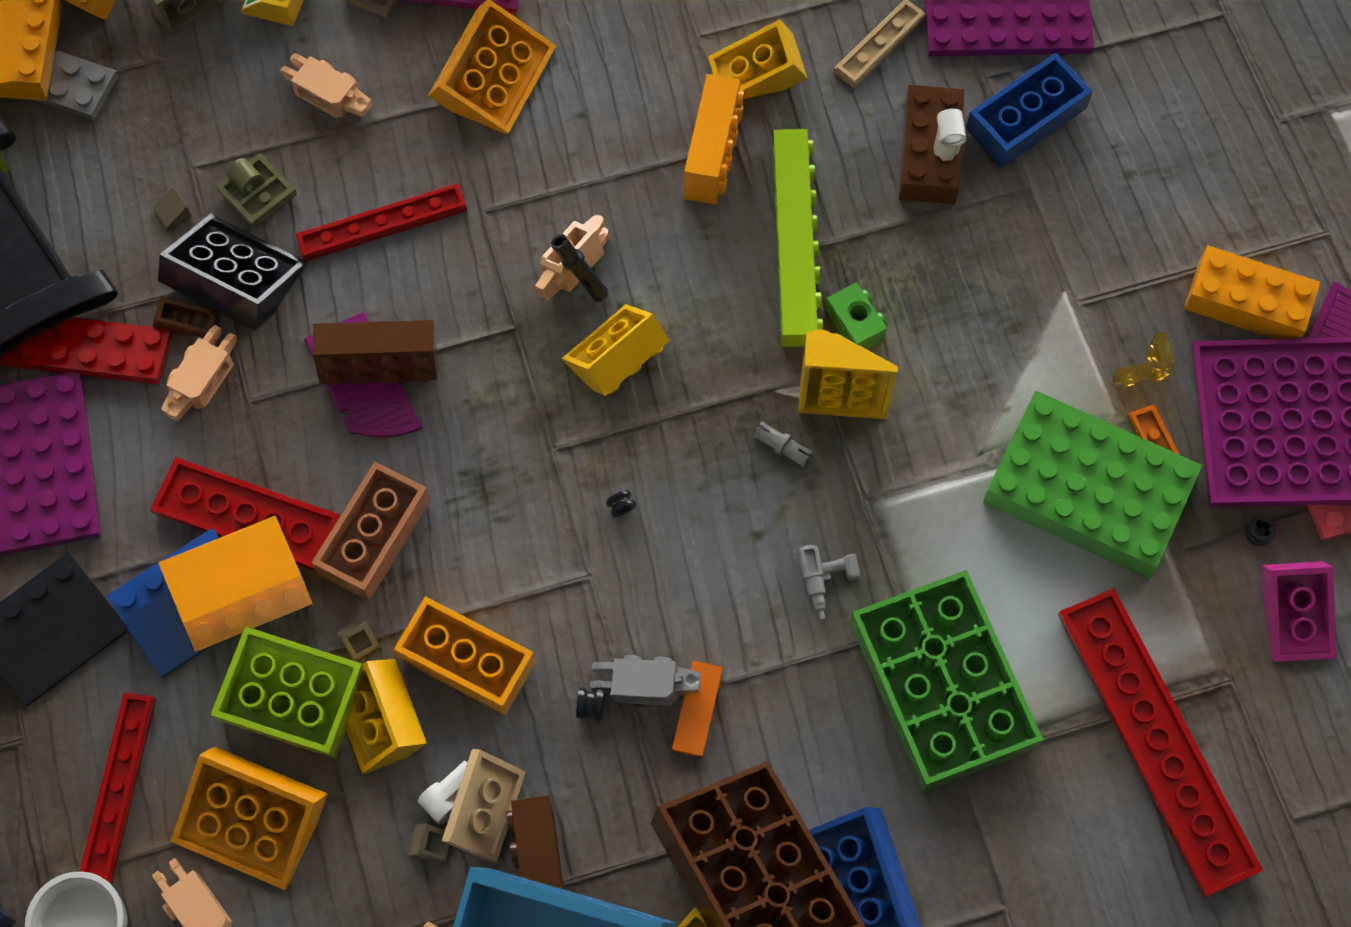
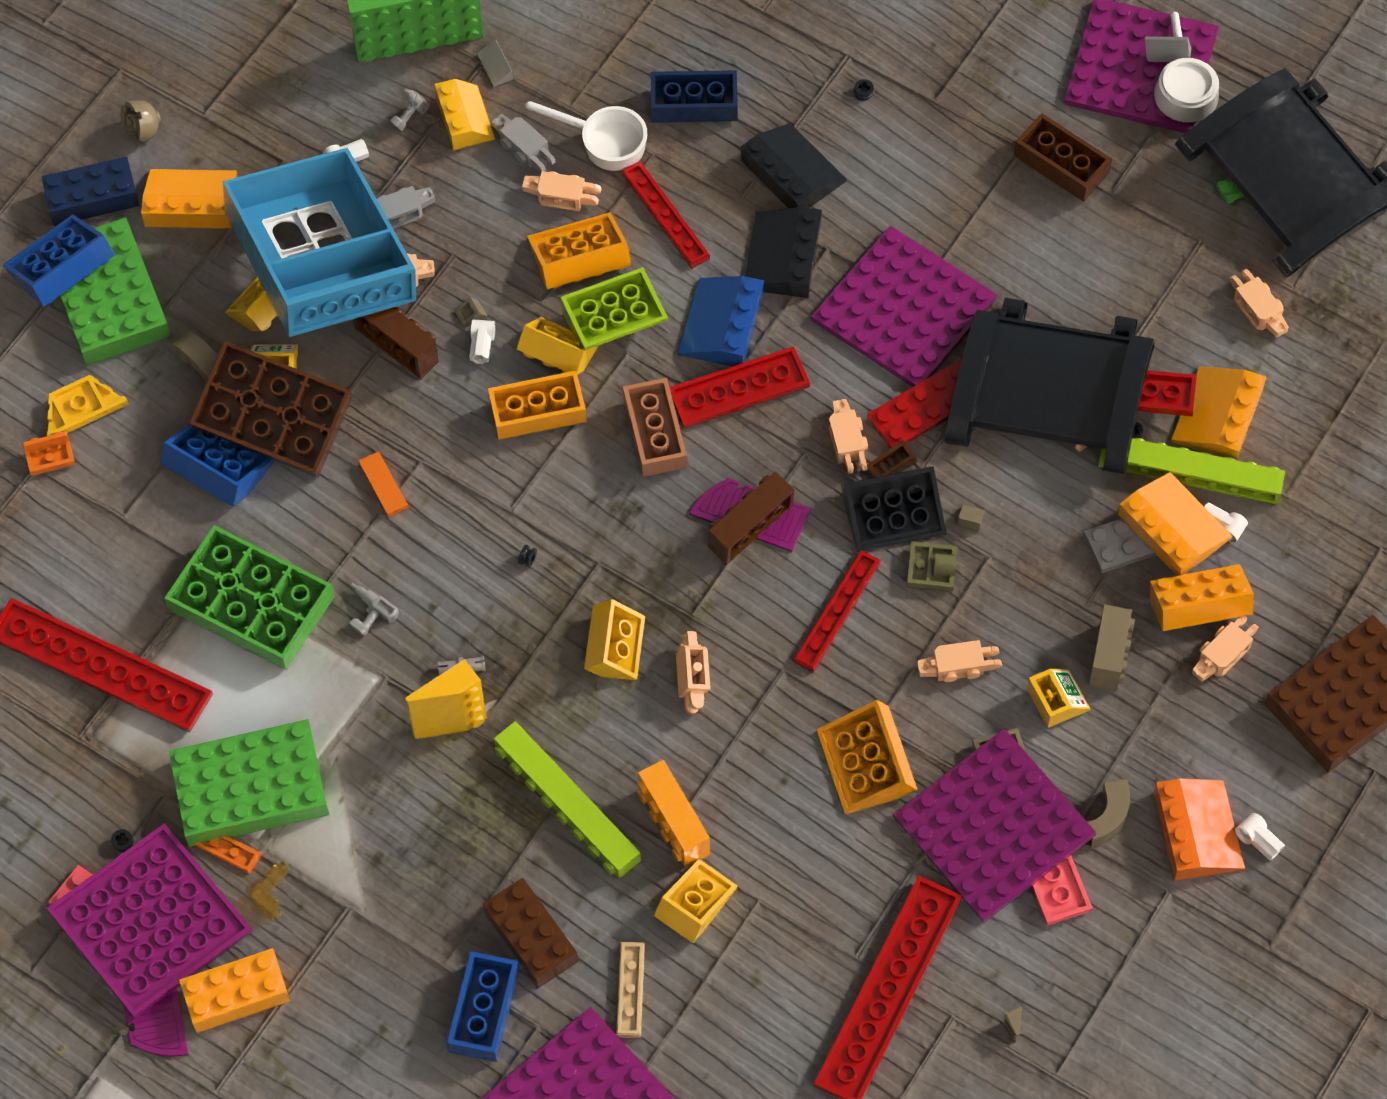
camera: 140 degrees right, 5 degrees down
light orange slope [158,516,313,652] -> none
dark tan slope [337,617,381,661] -> none
tan plate [442,749,526,863] -> none
black pin [551,234,608,302] -> none
black wheel [576,687,605,720] -> none
light grey hinge [590,655,701,706] -> none
bright green brick [825,282,888,349] -> none
white piece [934,109,966,161] -> none
dark pink slope [1261,561,1336,662] -> none

